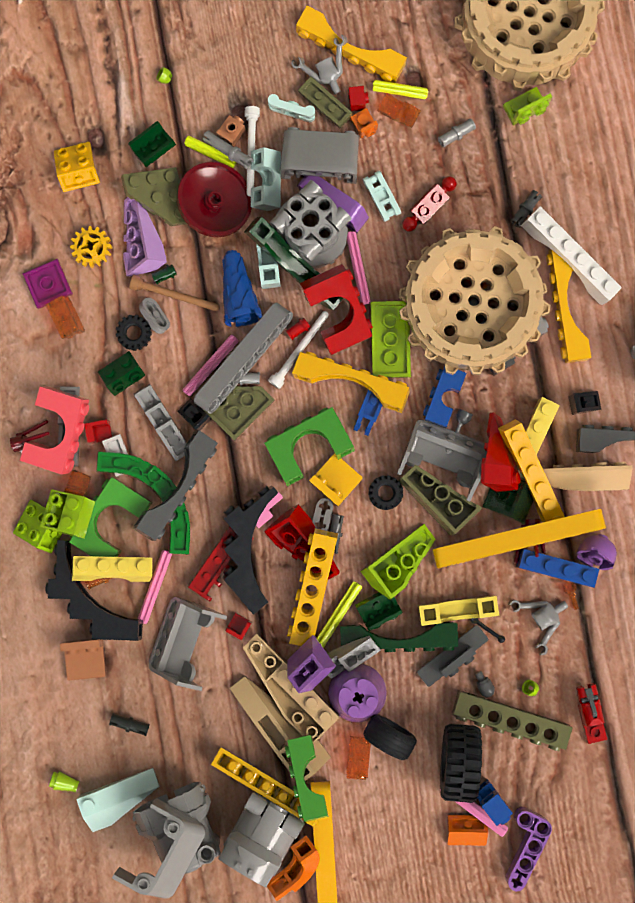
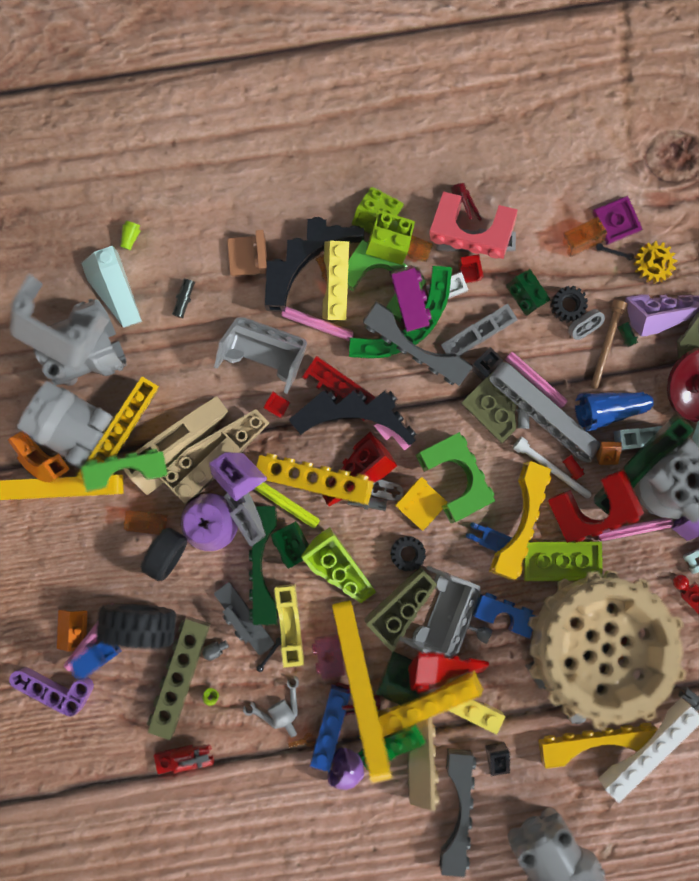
camera: 85 degrees right, 0 degrees up
none -> clear pink brick [312,633,345,680]
none -> green slope [357,725,426,770]
none -> magenta wedge [389,265,432,332]
none -> black hinge [595,243,634,261]
none -> orange bracket [595,442,622,465]

